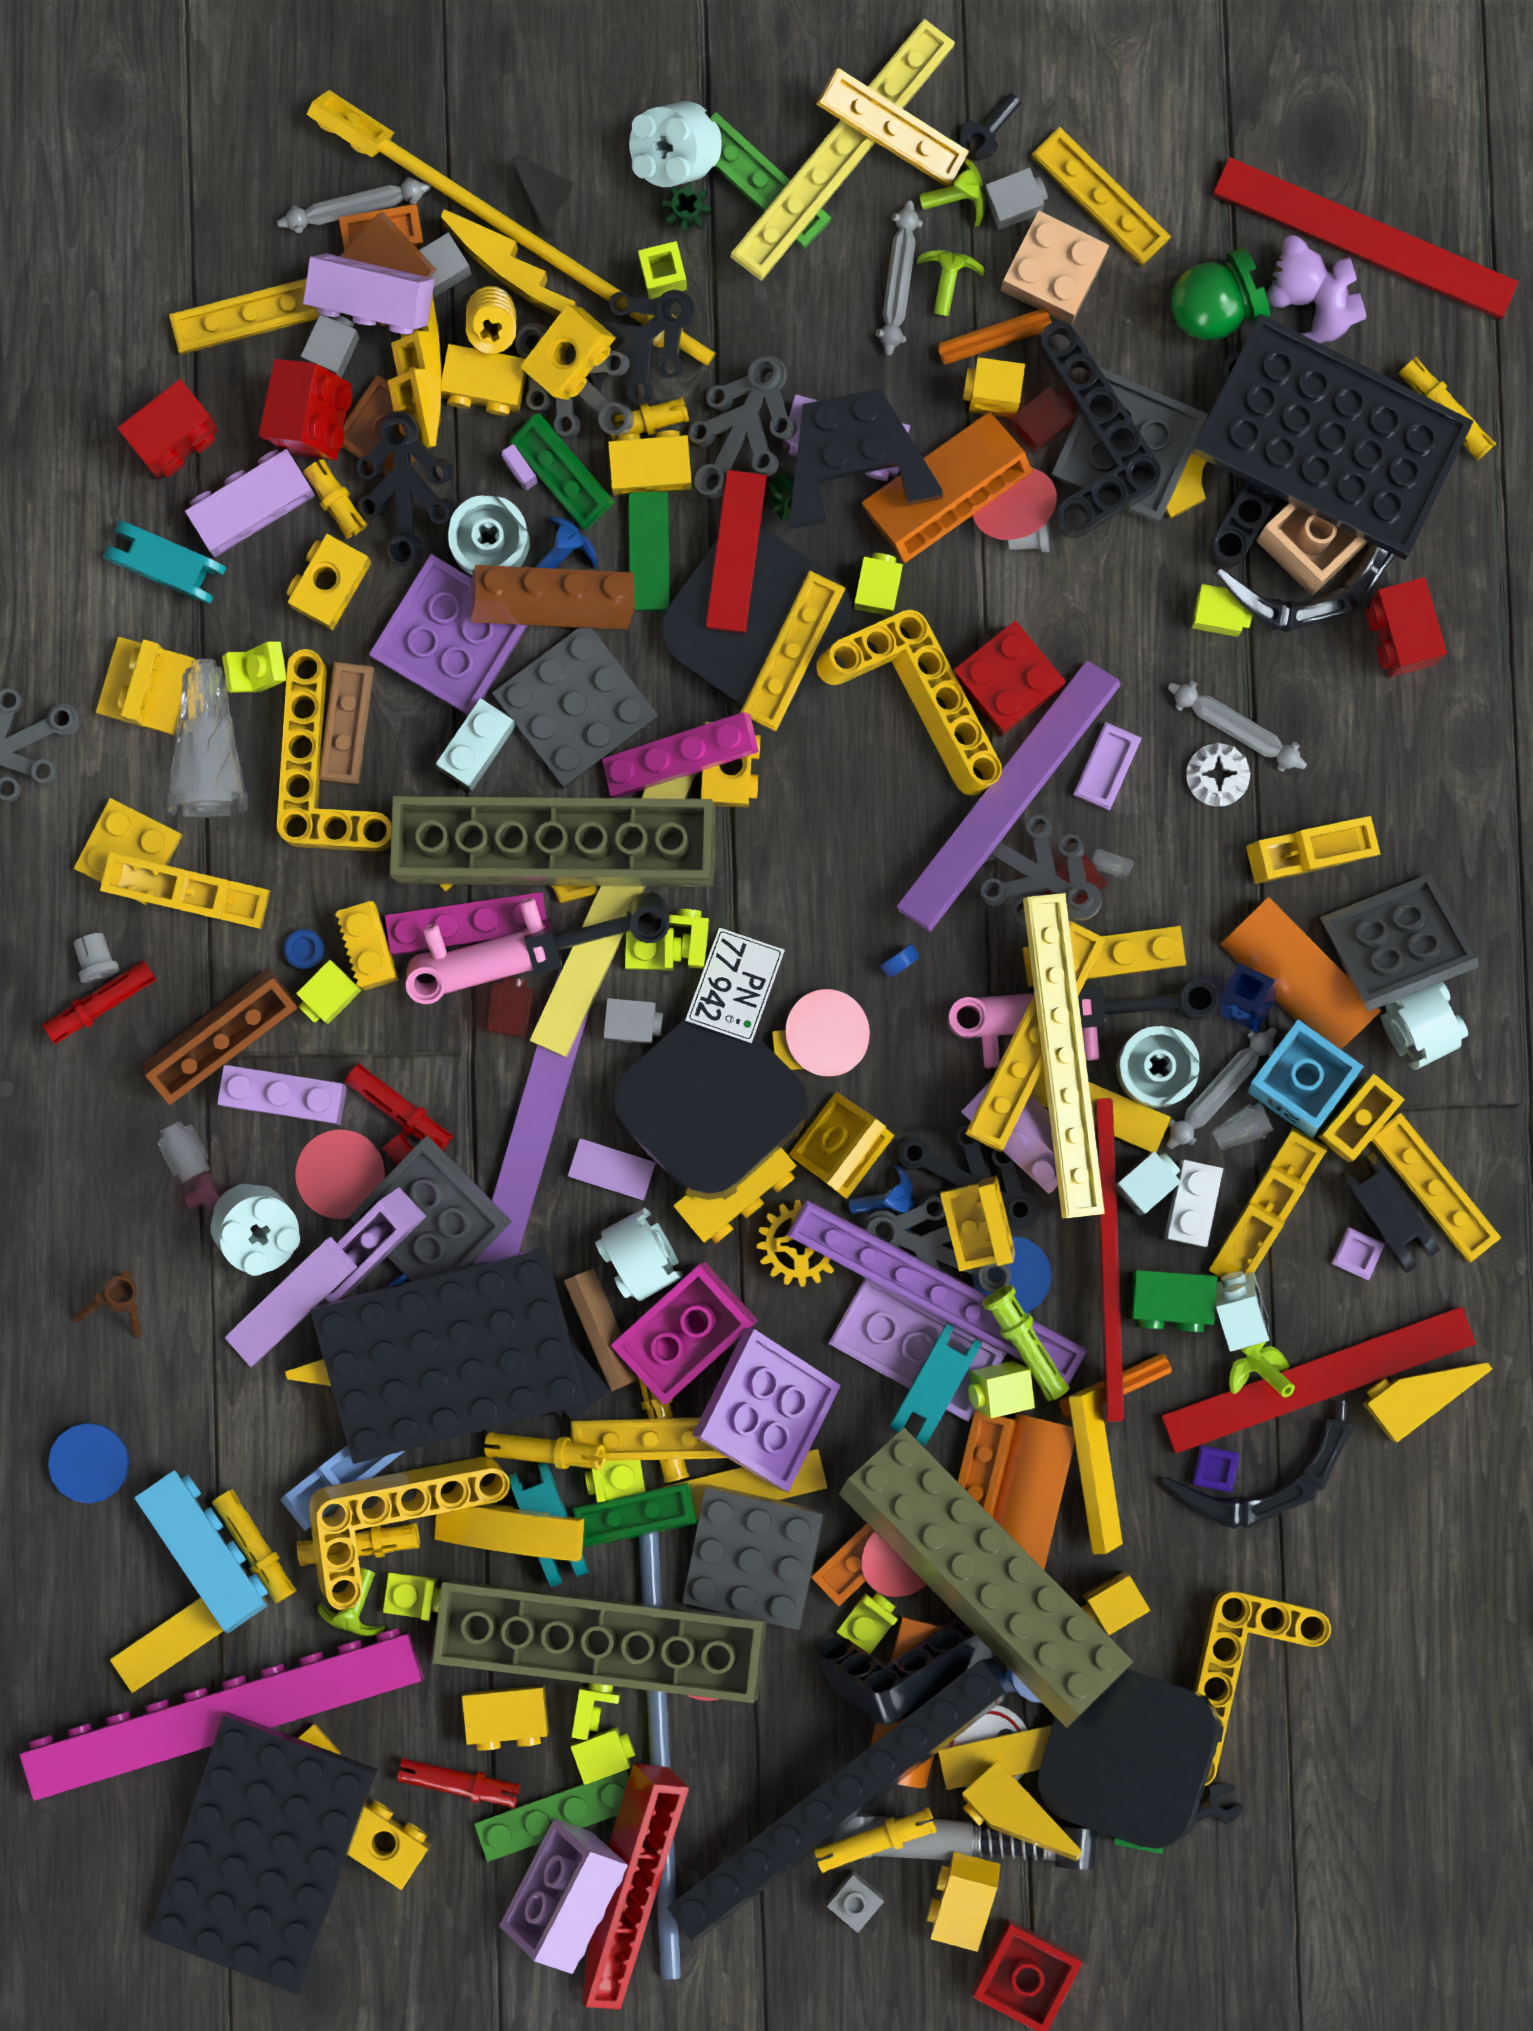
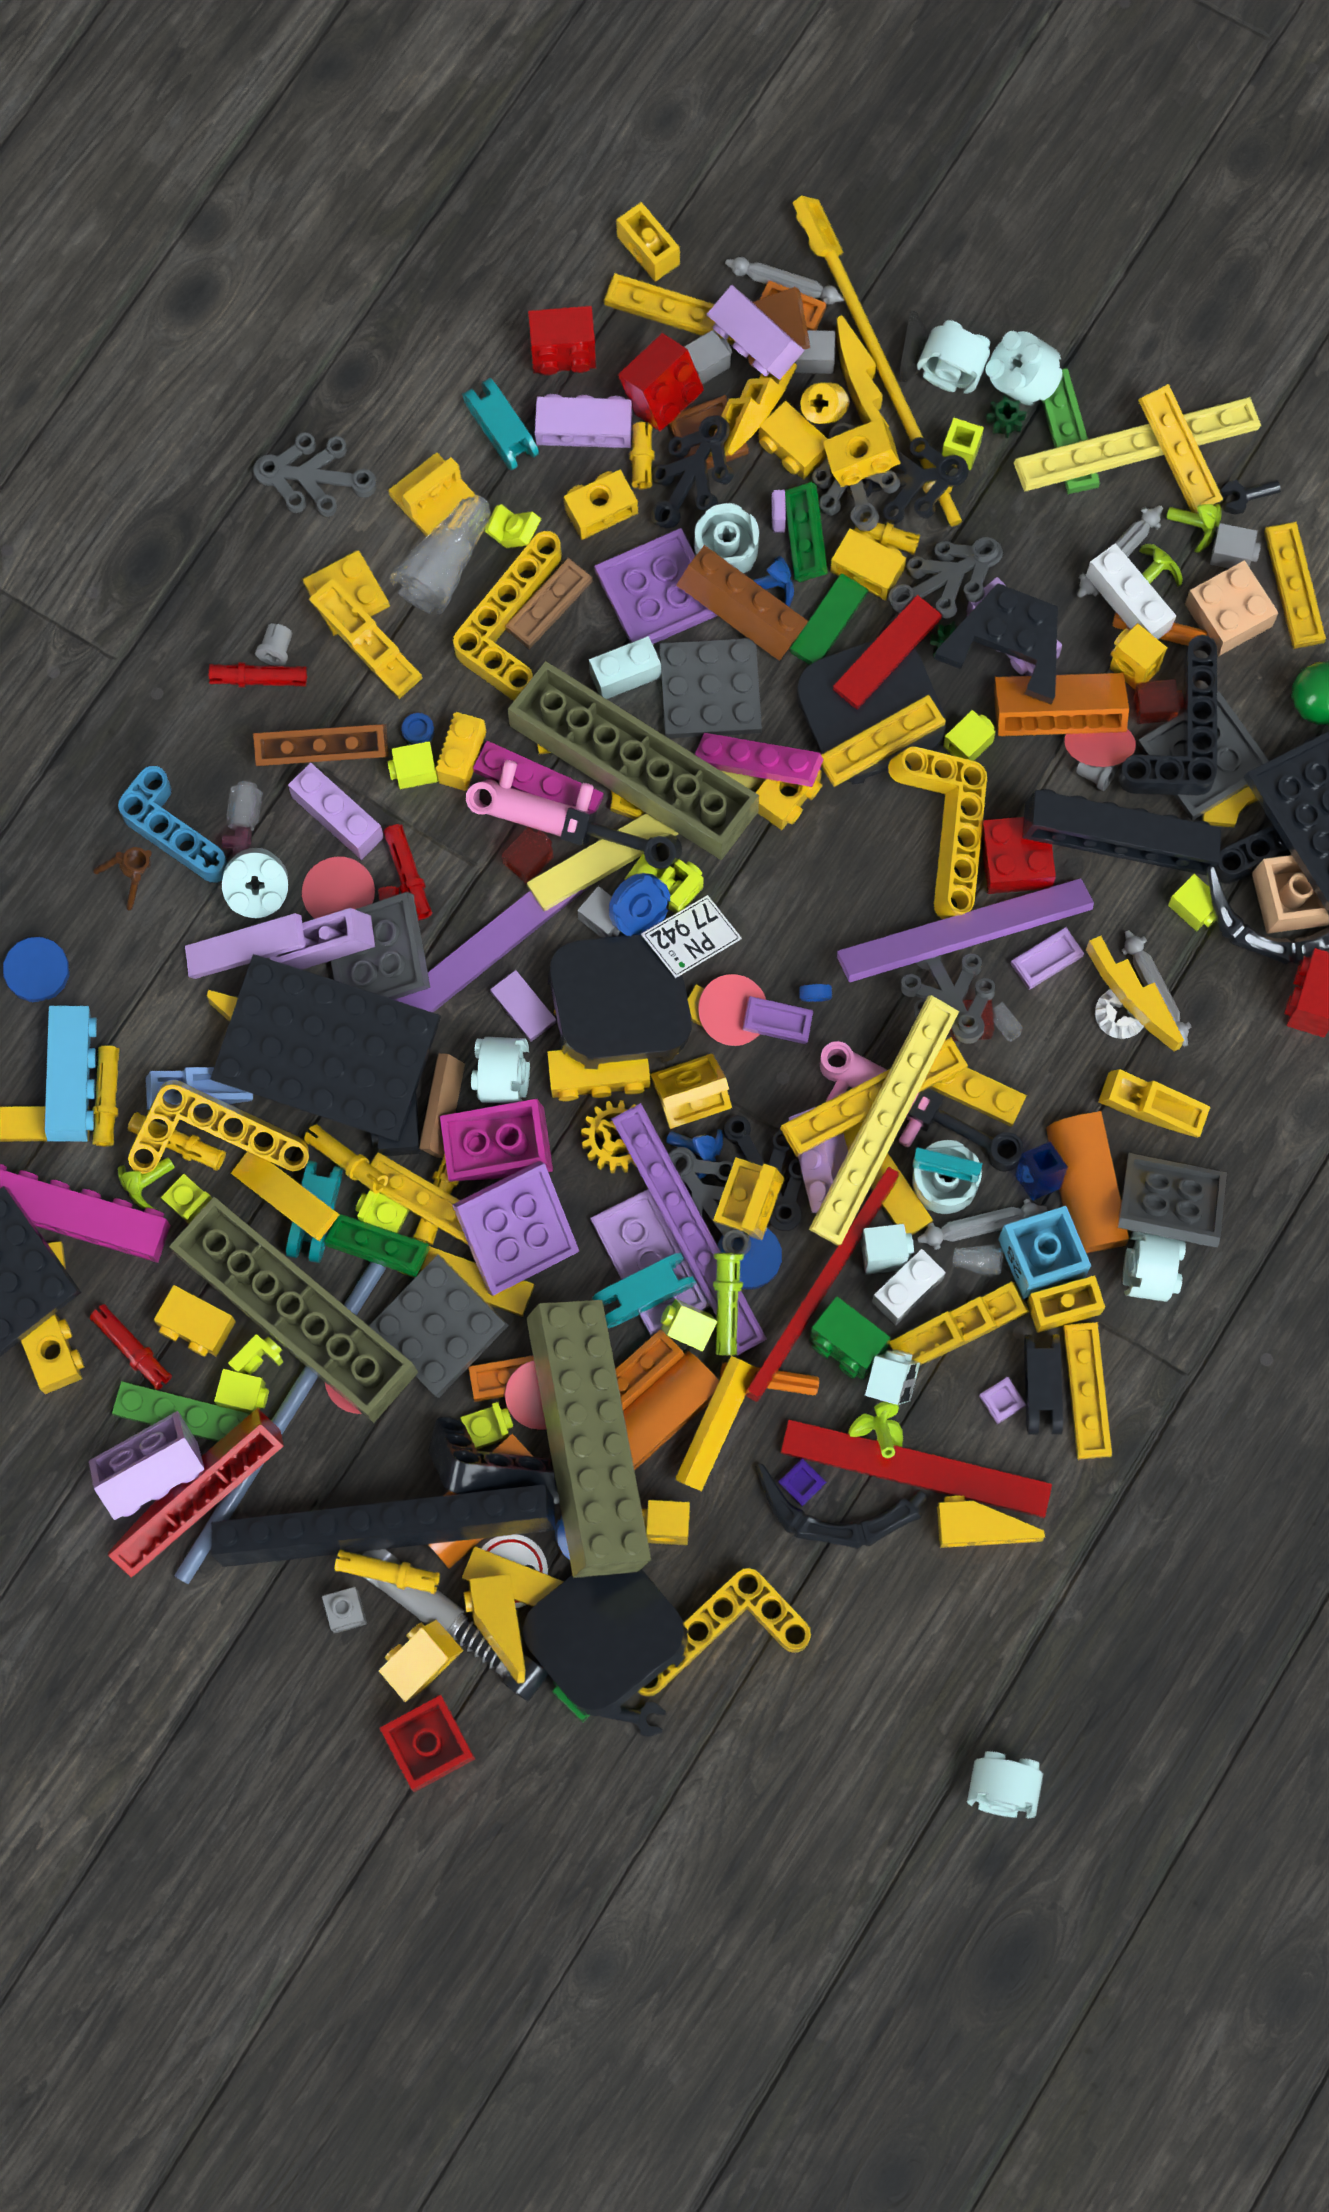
camera: 35 degrees right, 10 degrees down
none -> dark azure beam [118,766,228,883]
none -> blue tile [609,873,670,936]
none -> yellow brick [616,202,680,282]
none -> medium lavender tile [742,996,813,1044]
none -> teal tile [912,1148,983,1183]
none -> light aqua brick [917,320,990,393]
none -> black brick [1022,789,1221,876]
none -> white brick [1086,543,1176,639]
none -> yellow slope [1086,936,1184,1051]

